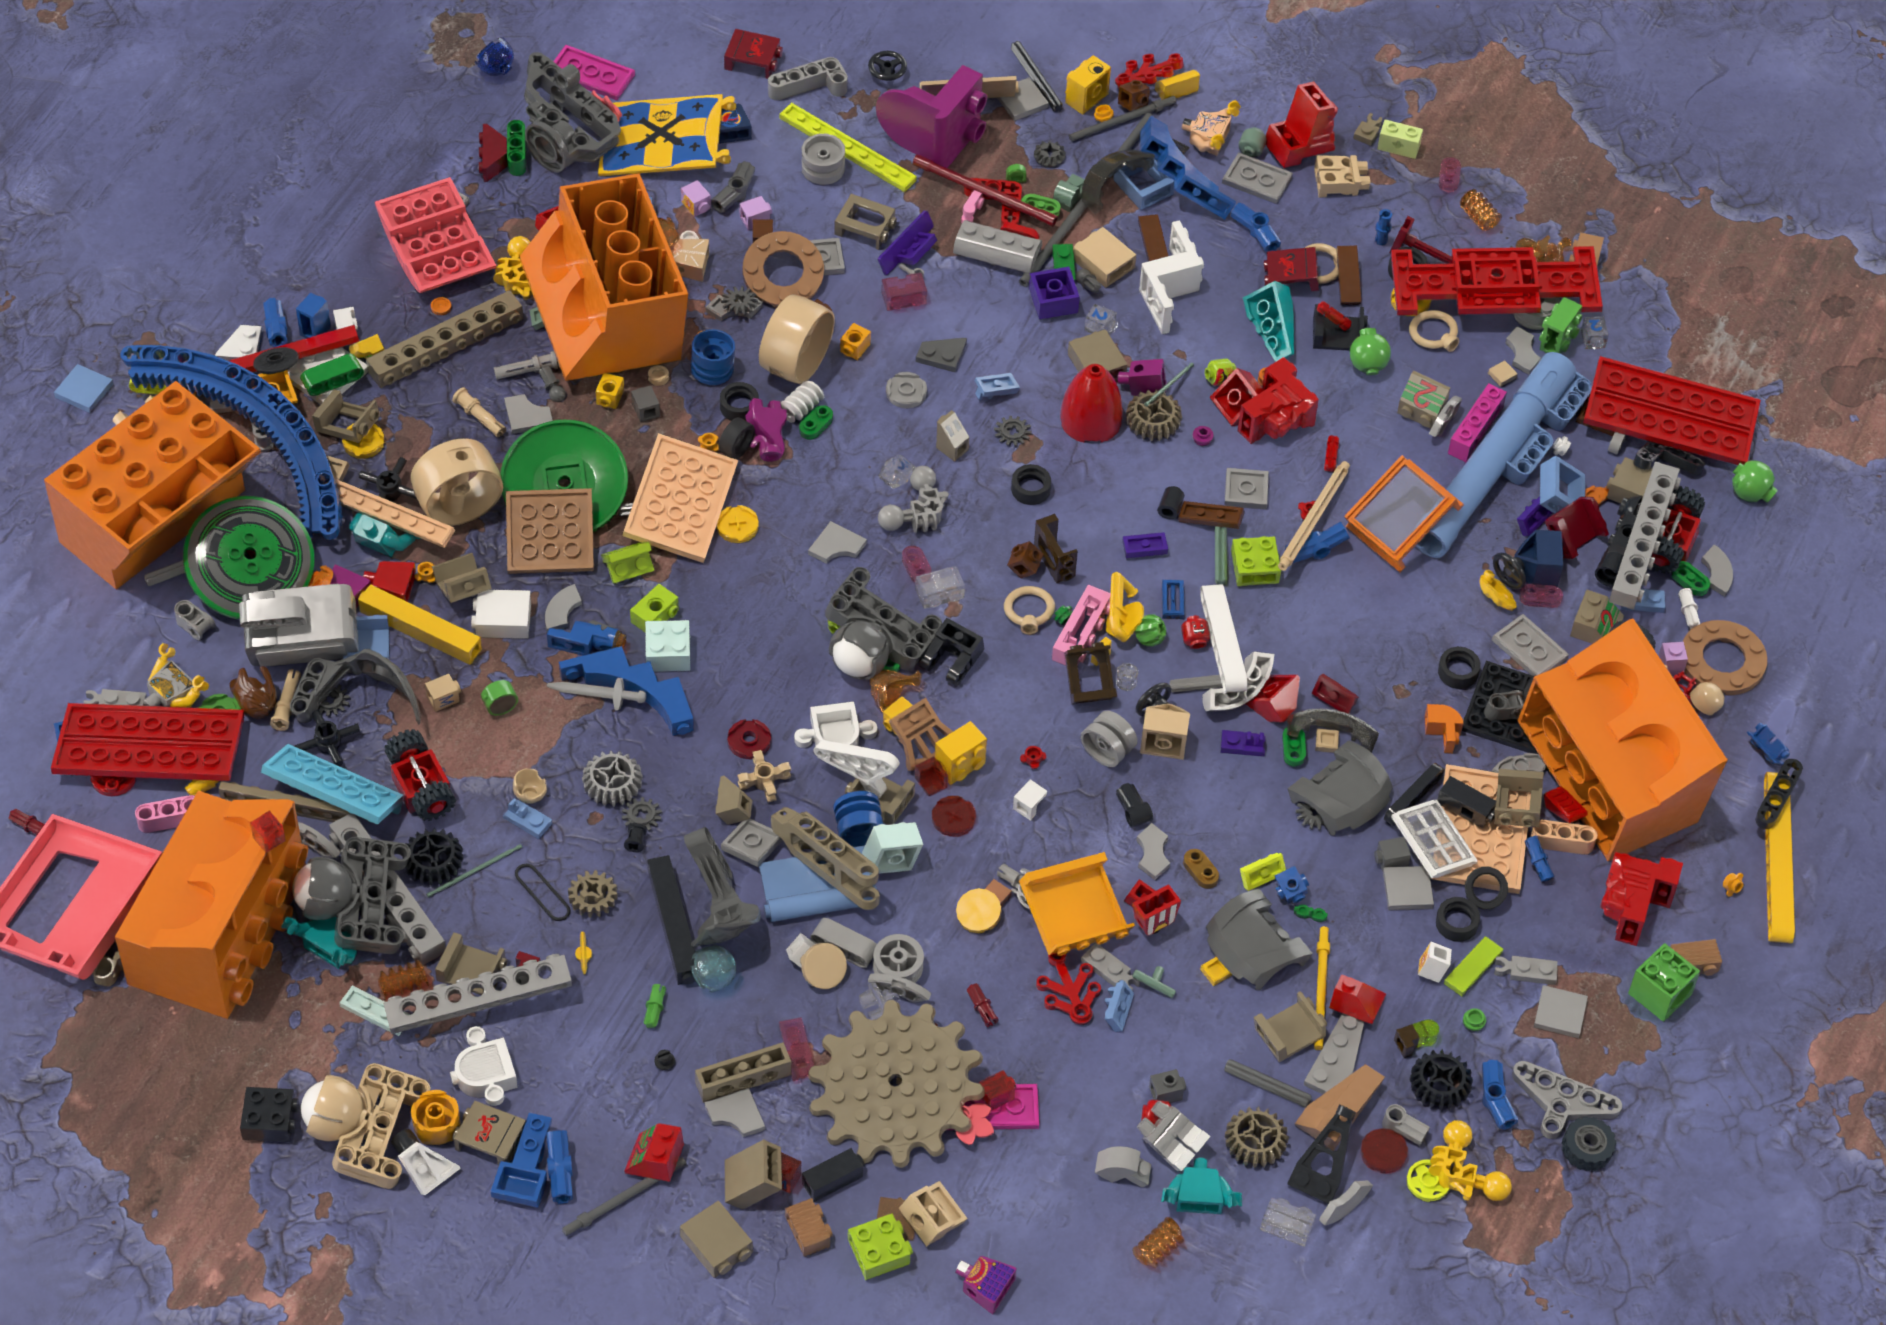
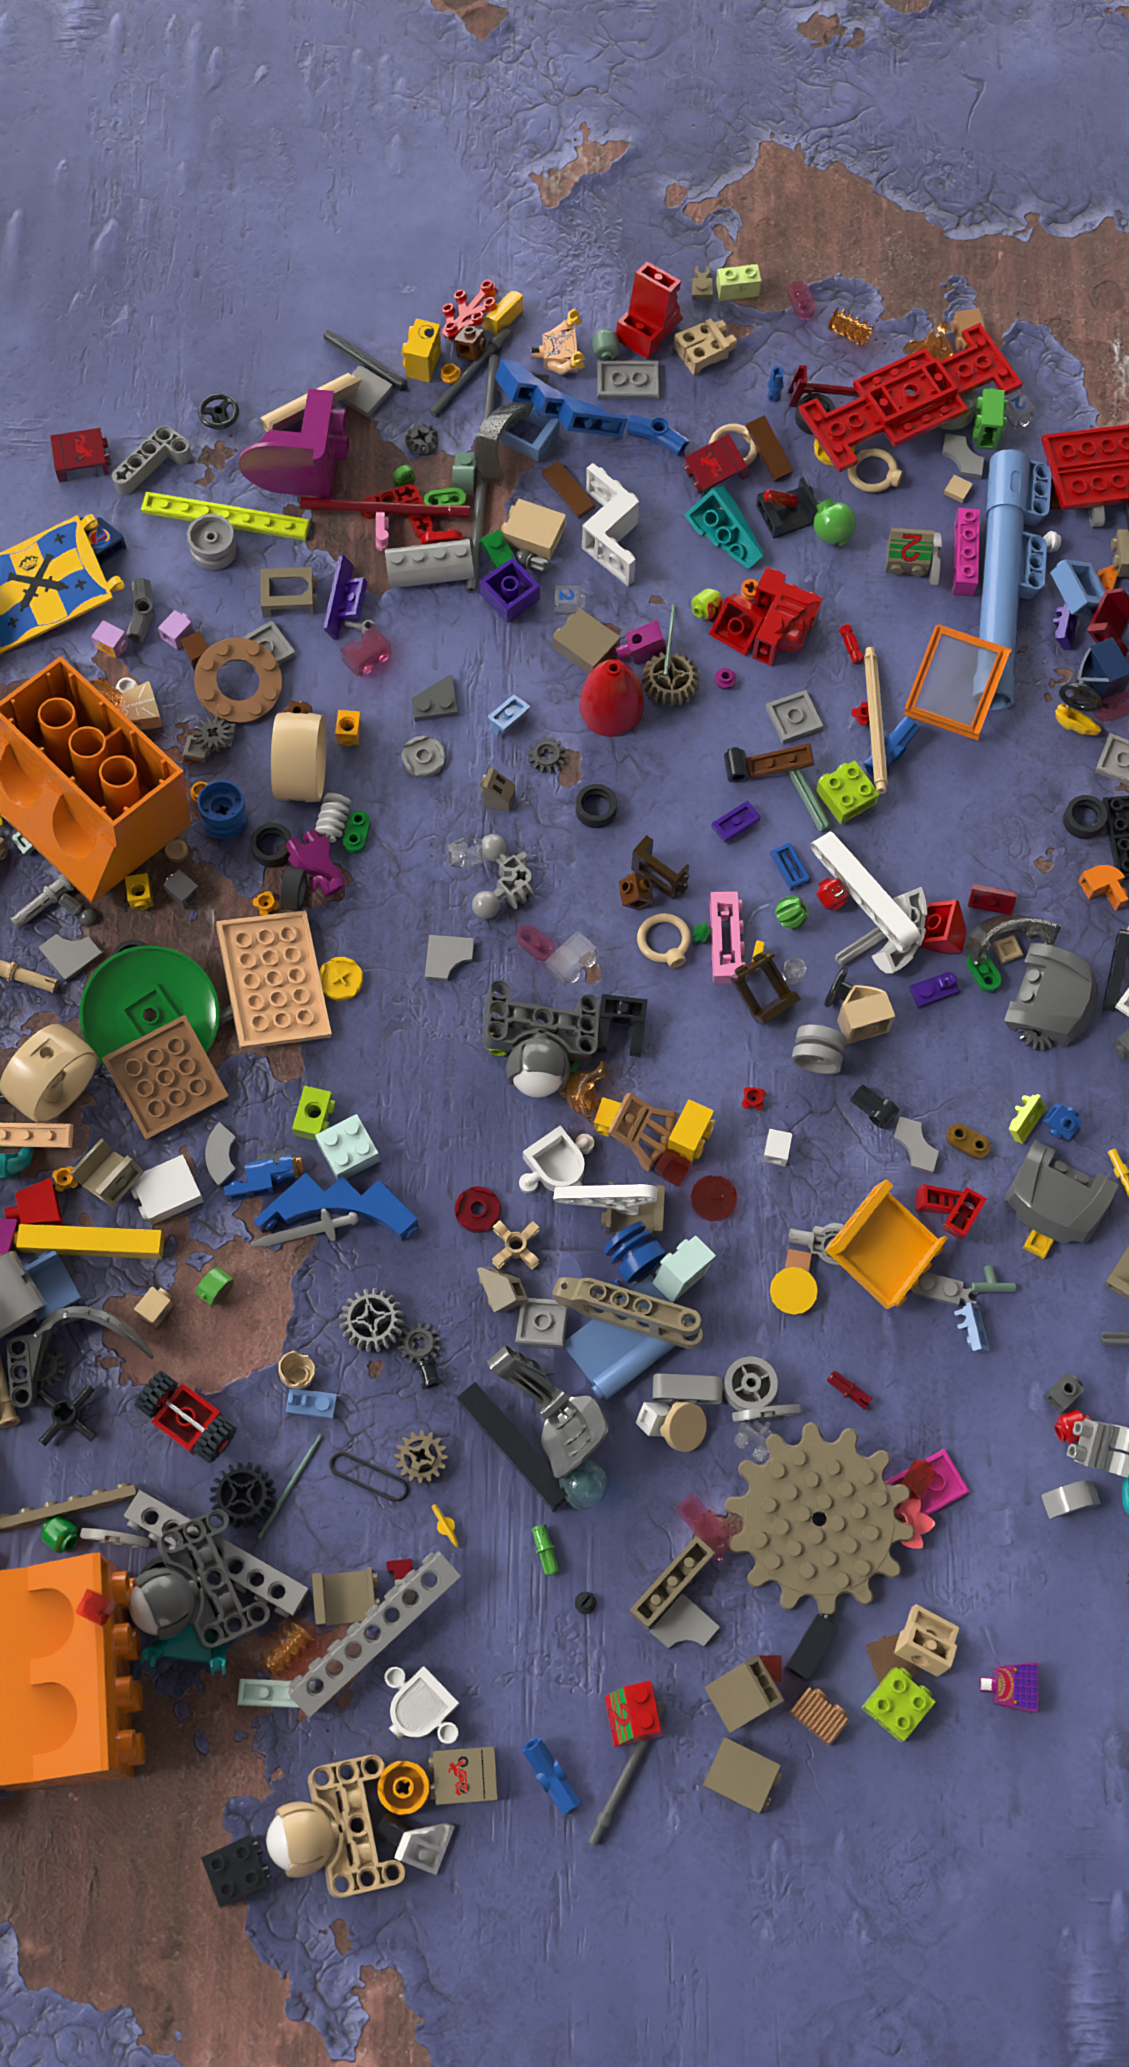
camera: 25 degrees left, 15 degrees up
medium azure bracket [261,744,403,824] -> none
blue plate [491,1113,552,1208] -> none
lime bracket [601,542,654,583] -> none
red plant [1036,953,1101,1024] -> none
yellow piece [1106,572,1144,642] -> none
green piece [1294,904,1328,922] -> none

